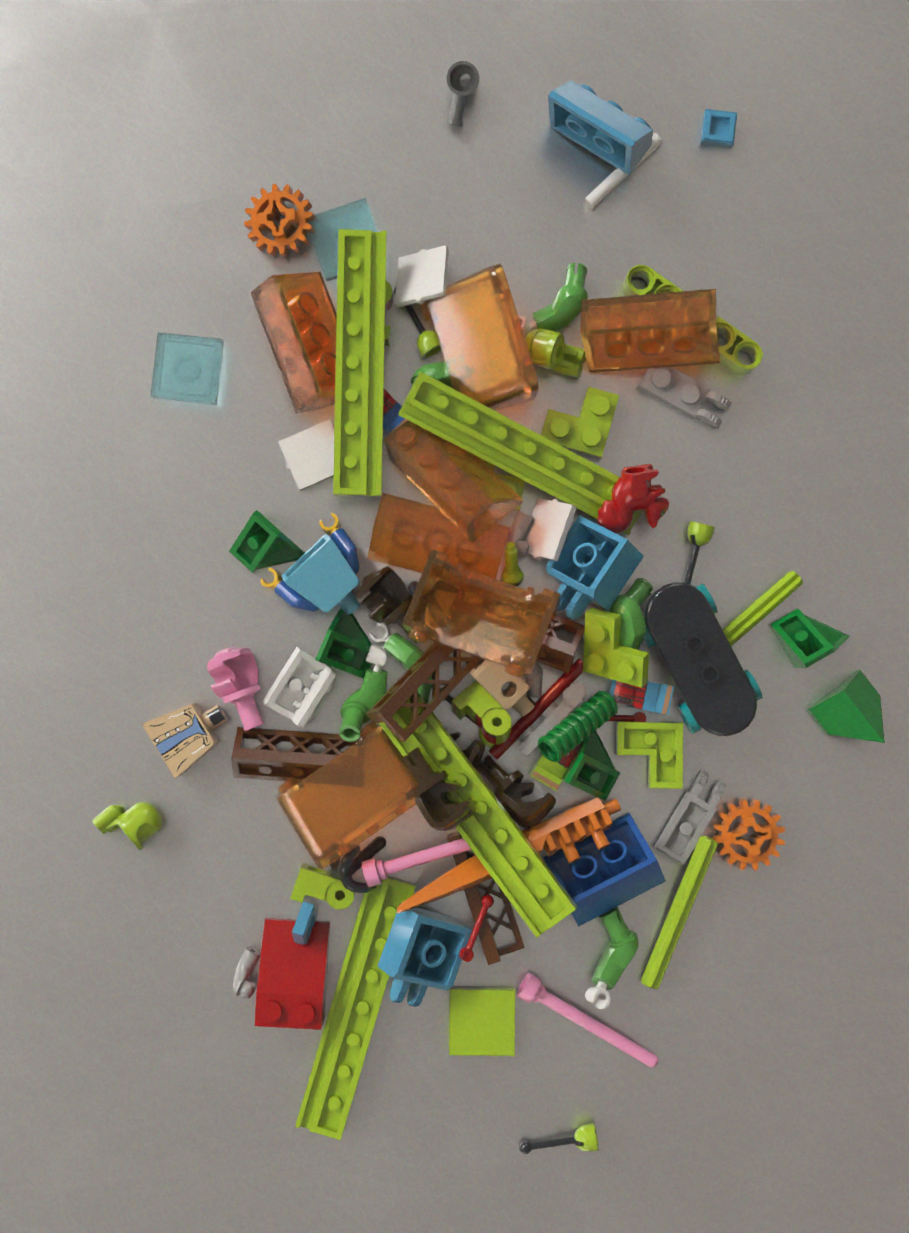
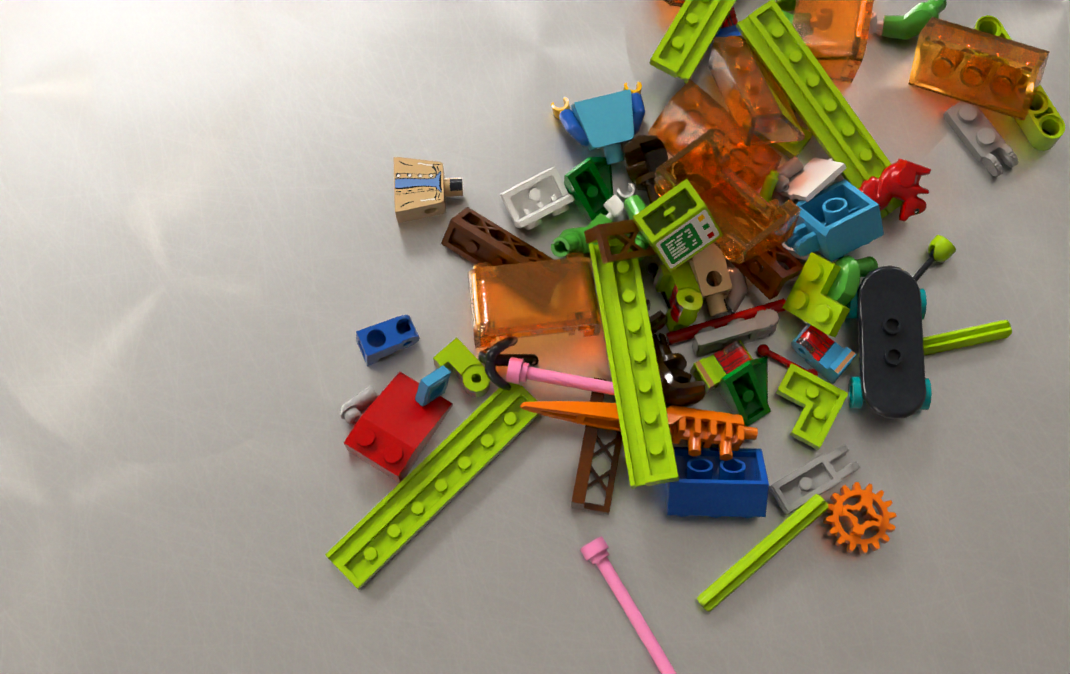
camera: 30 degrees right, 15 degrees down
lime piece [92,802,163,851] -> none
bright pink piece [207,647,264,731] -> none
green slope [229,510,305,573] -> none
white piece [278,419,334,491] -> none
dark azure hinge [378,903,473,1007] -> none
dark brown piece [400,747,476,831] -> none
lime tile [449,987,515,1056] -> none
red hinge [459,895,494,962] -> none
lime piece [523,329,588,378] -> none
green piece [538,691,618,762] -> none
lime plate [541,386,619,459] -> none
bright green arm [585,907,639,1009] -> none
green slope [770,608,850,668] -> none
green slope [808,670,885,743] -> none
none -> blue leg [356,315,420,366]
none -> lime slope [633,179,723,273]

